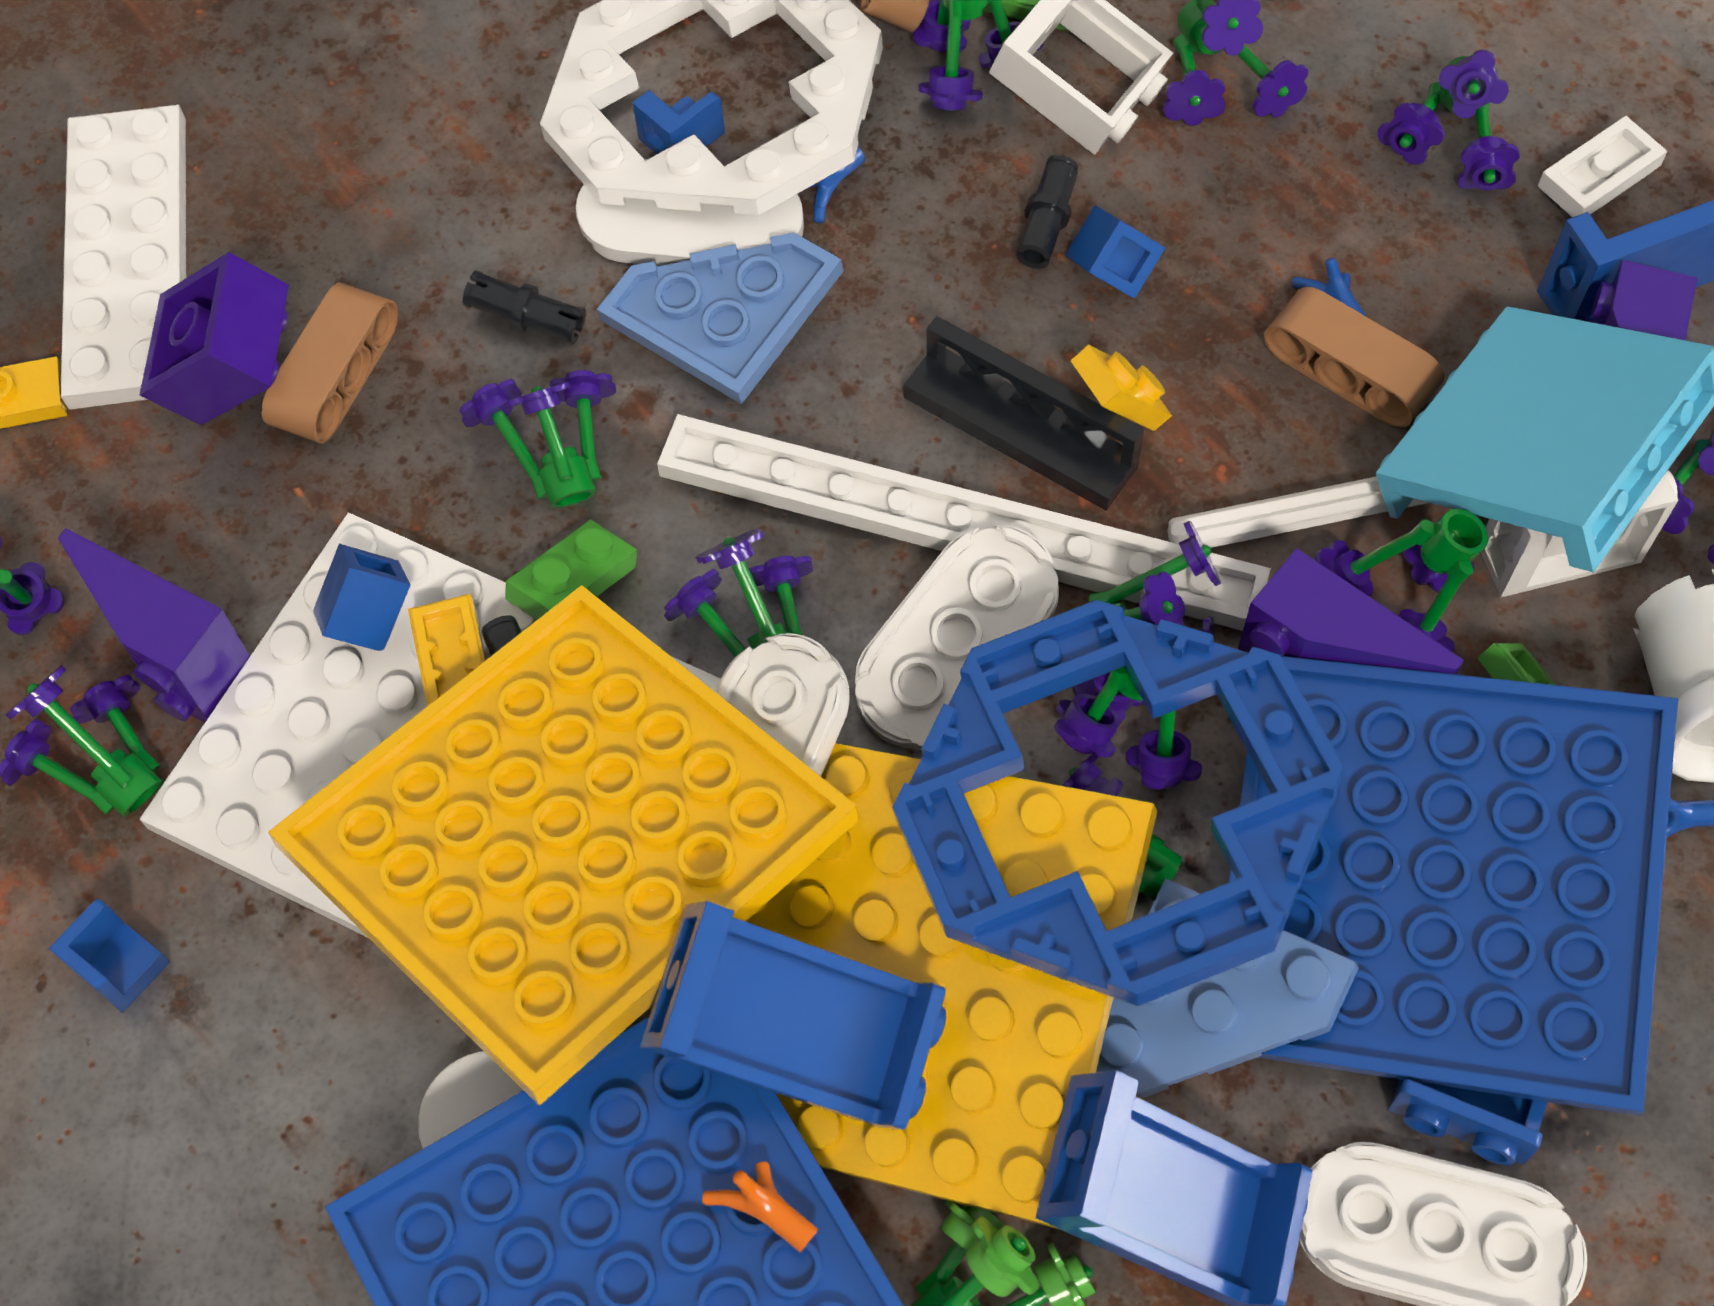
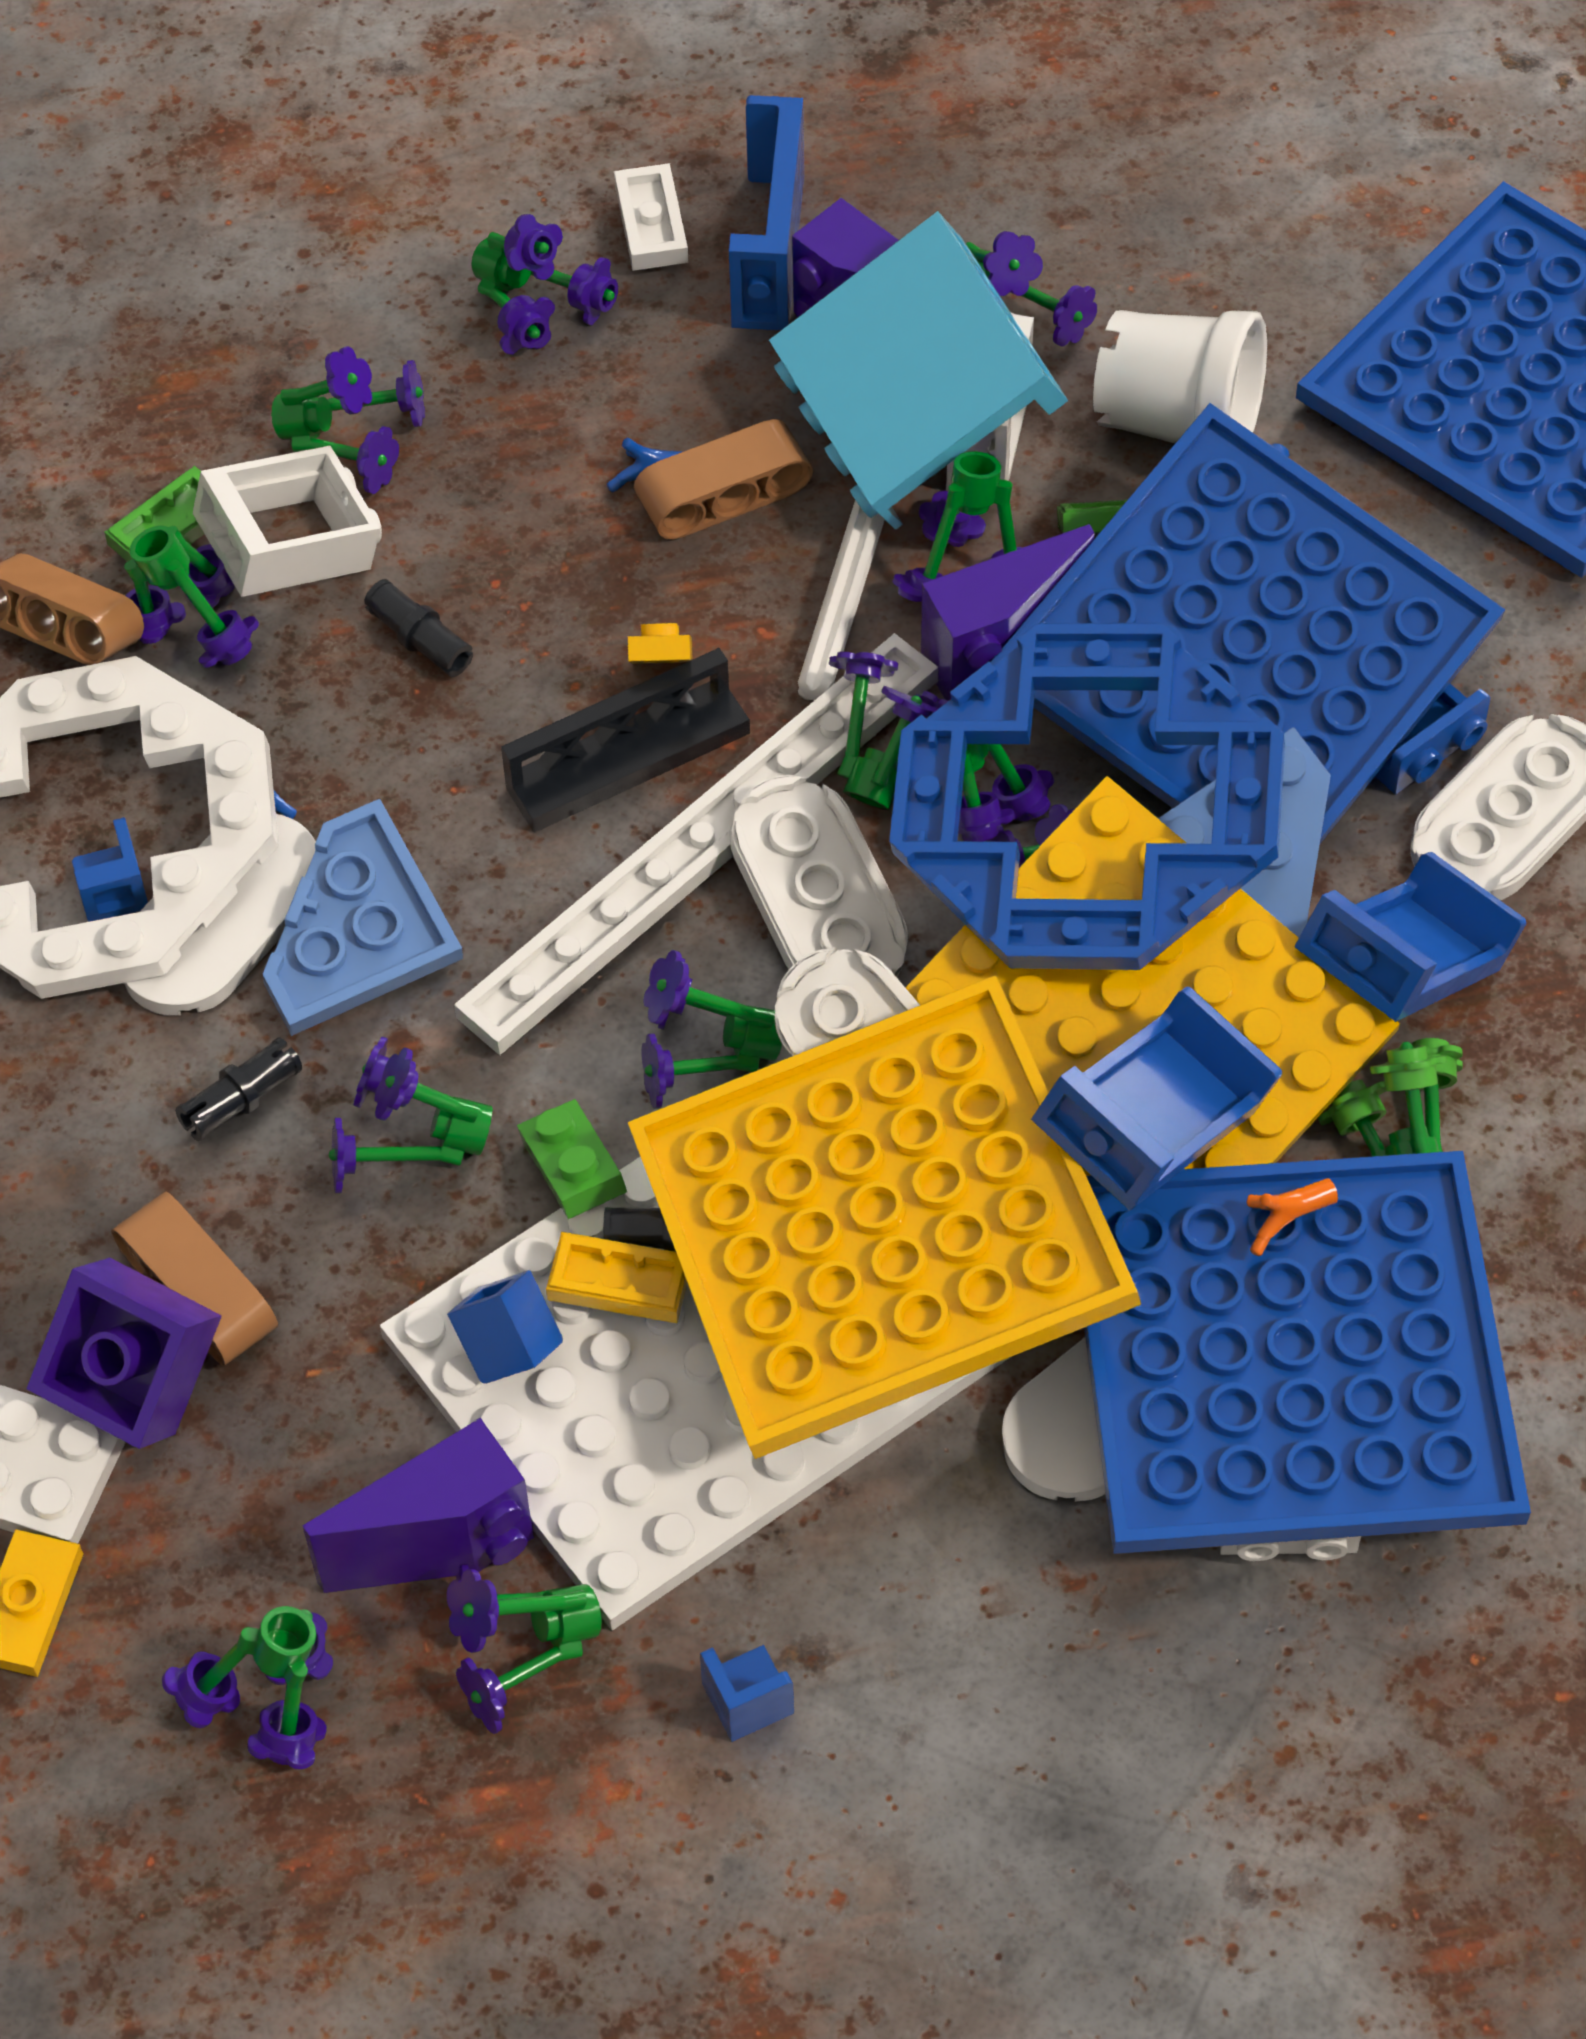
camera: 65 degrees left, 5 degrees down
blue panel [1066,205,1165,299] -> none

